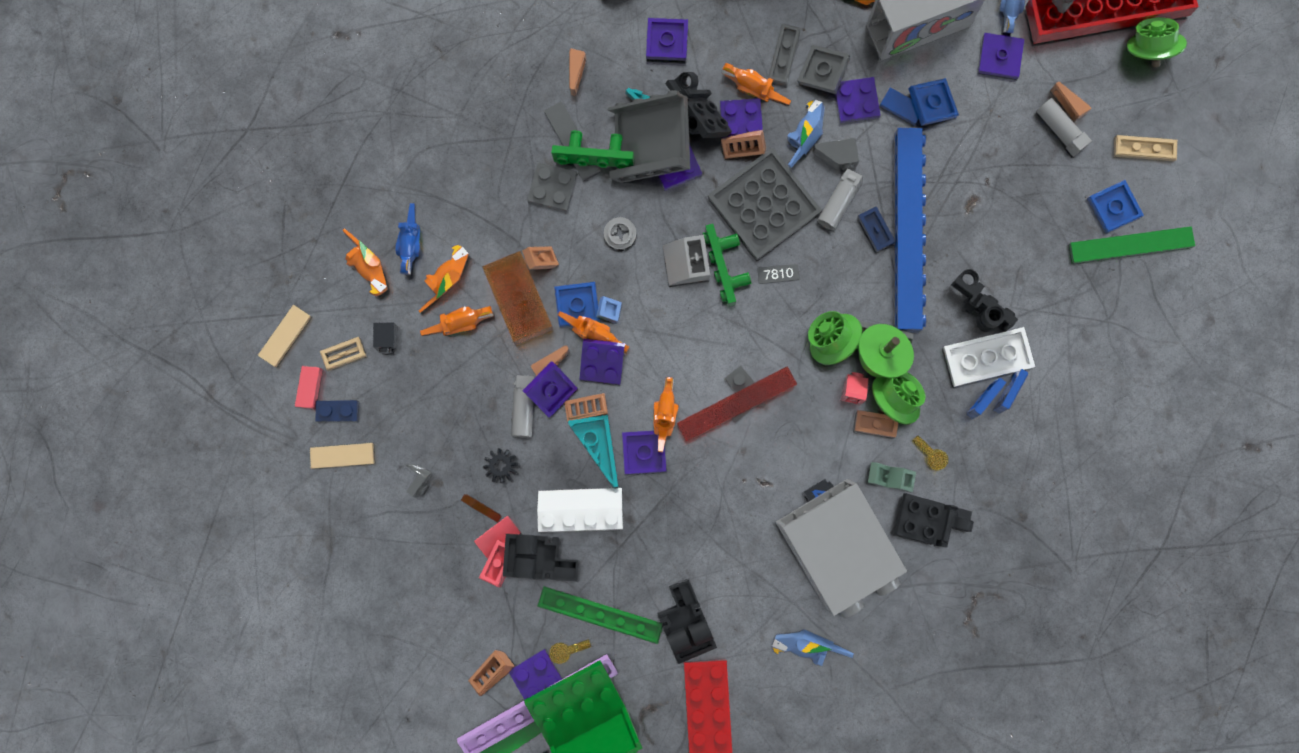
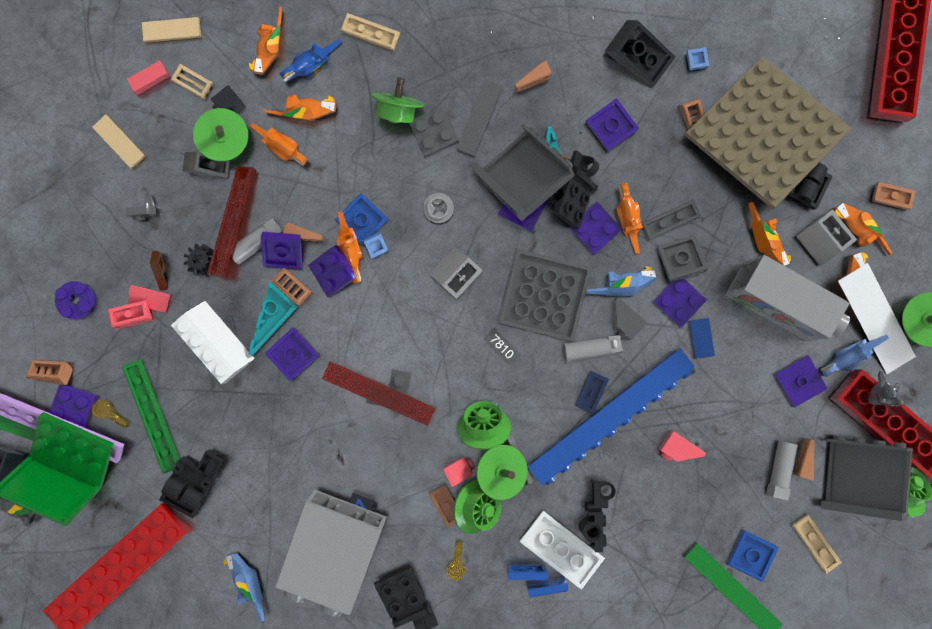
camera: 50 degrees right, 5 degrees up
dark blue plate [315,400,359,422] -> none
clear orange brick [482,251,553,346] -> none
black plate [503,534,578,581] -> none
nougat plate [522,246,559,269] -> none
green plate [551,130,635,169] -> none
orange animal [653,377,678,453] -> none
green plate [702,224,752,307] -> none
nougat slope [721,130,766,159] -> none
sand green slope [868,462,916,492] -> none
blue tile [908,78,959,126] -> none
none -> dark purple plate [55,281,95,320]
none -> dark grey slope [182,151,230,178]
none -> bright green piece [193,108,248,162]
none -> clear red tile [207,166,257,278]
none -> tan tile [340,13,400,51]
none -> bright green piece [371,77,424,123]
none -> coral slope [658,430,706,462]
none -> dark grey panel [821,435,913,521]

